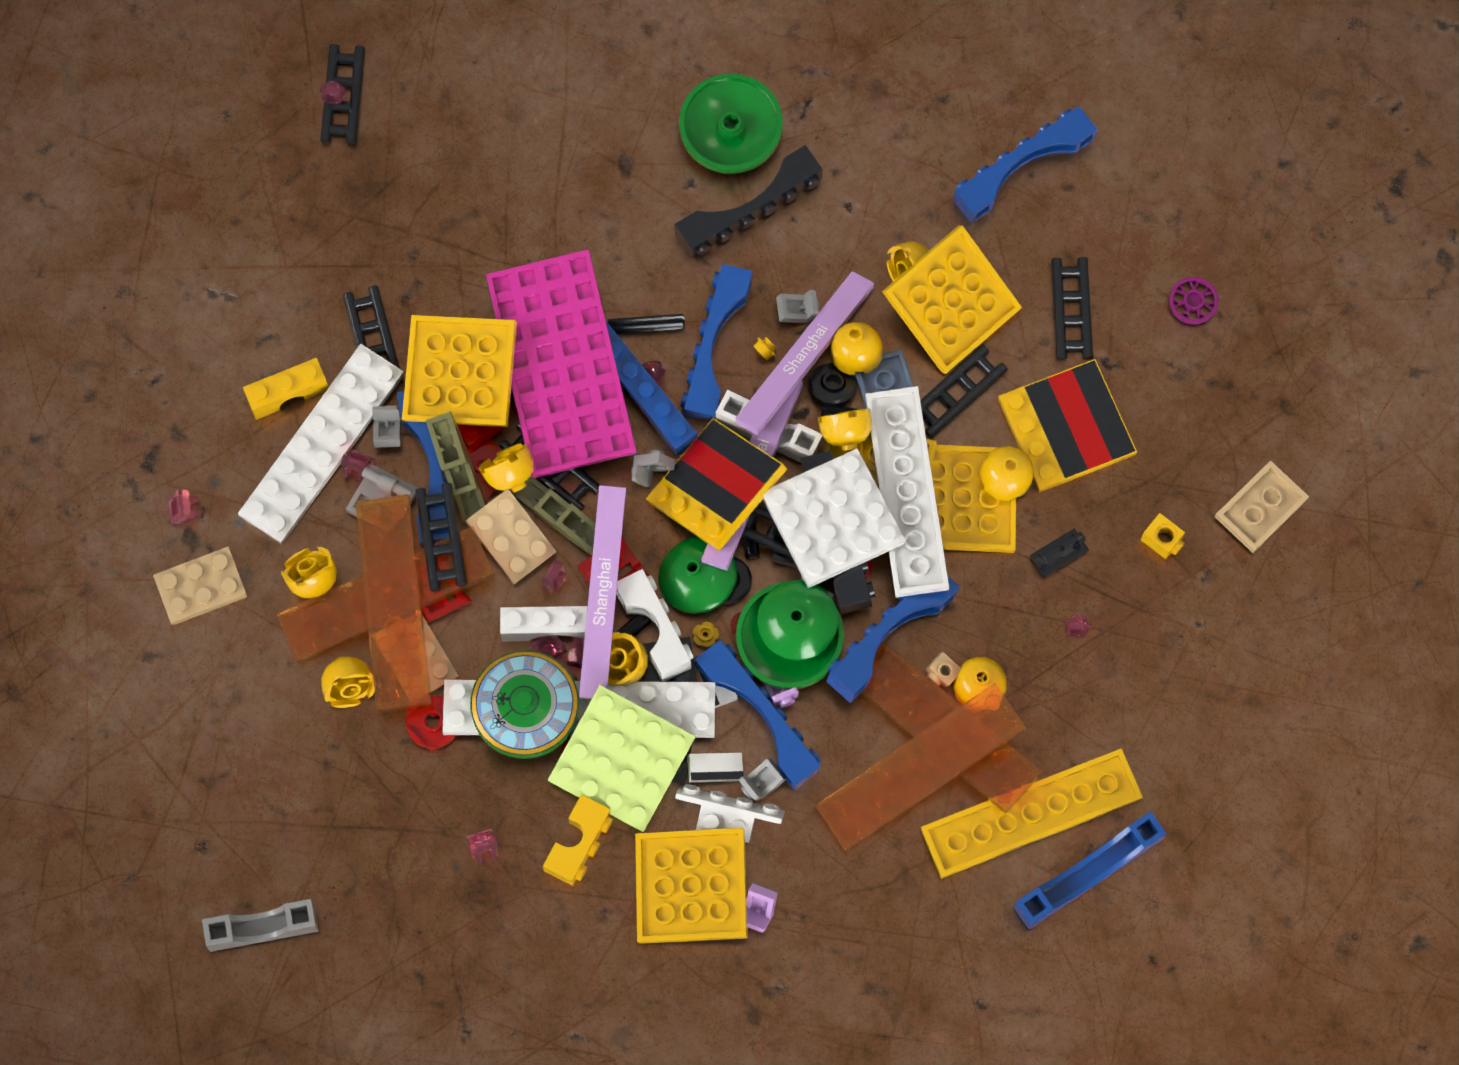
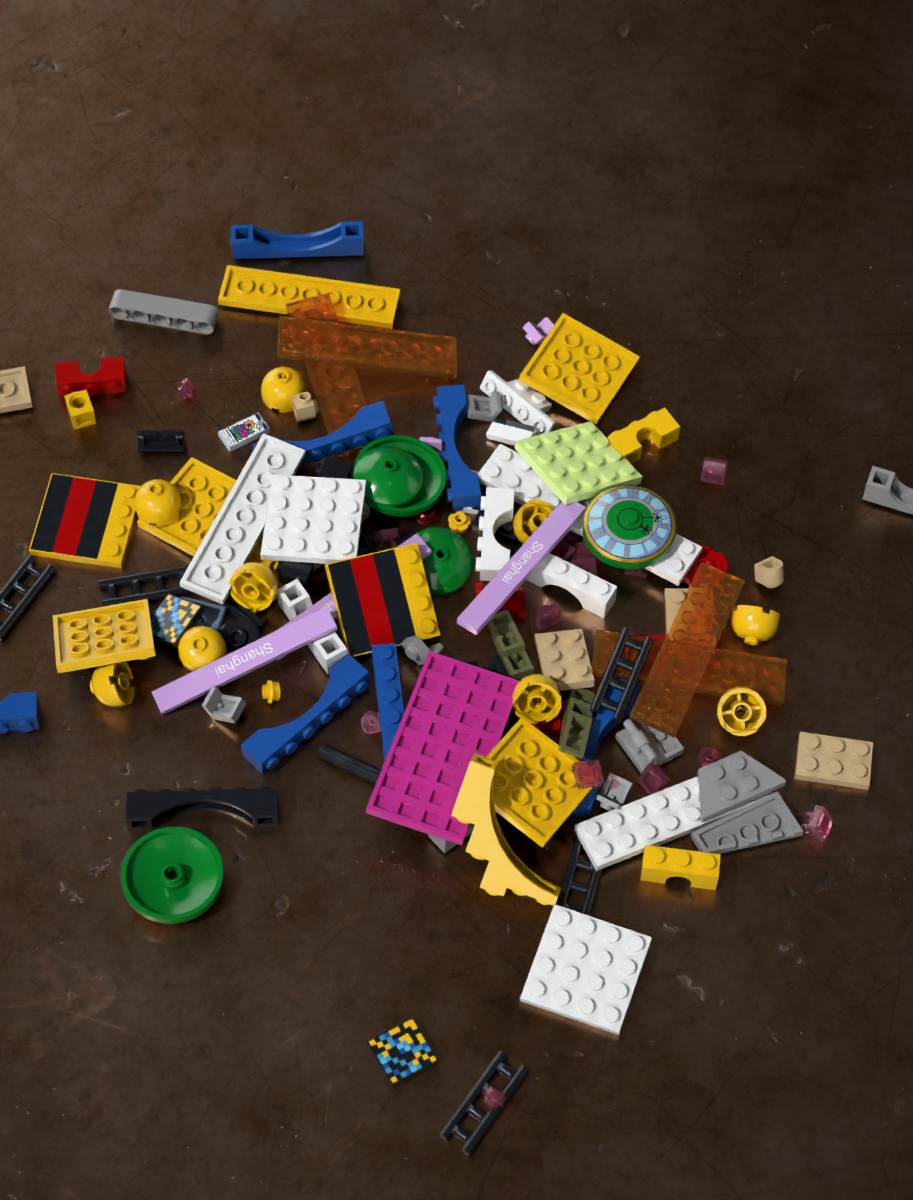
camera: 150 degrees left, 15 degrees down
none -> red arch [55,356,127,398]
none -> light grey beam [108,289,219,334]
none -> tile [151,594,205,648]
none -> tile [218,412,270,452]
none -> tile [367,1017,439,1088]
none -> clear pink tile [372,528,399,551]
none -> yellow arch [451,753,561,906]
none -> white plate [520,904,652,1035]
none -> clear pink tile [572,760,604,789]
none -> light grey wing [691,792,804,854]
none -> light grey wing [697,751,786,822]
none -> clear pink plate [698,747,722,767]
none -> tan plate [754,556,784,588]

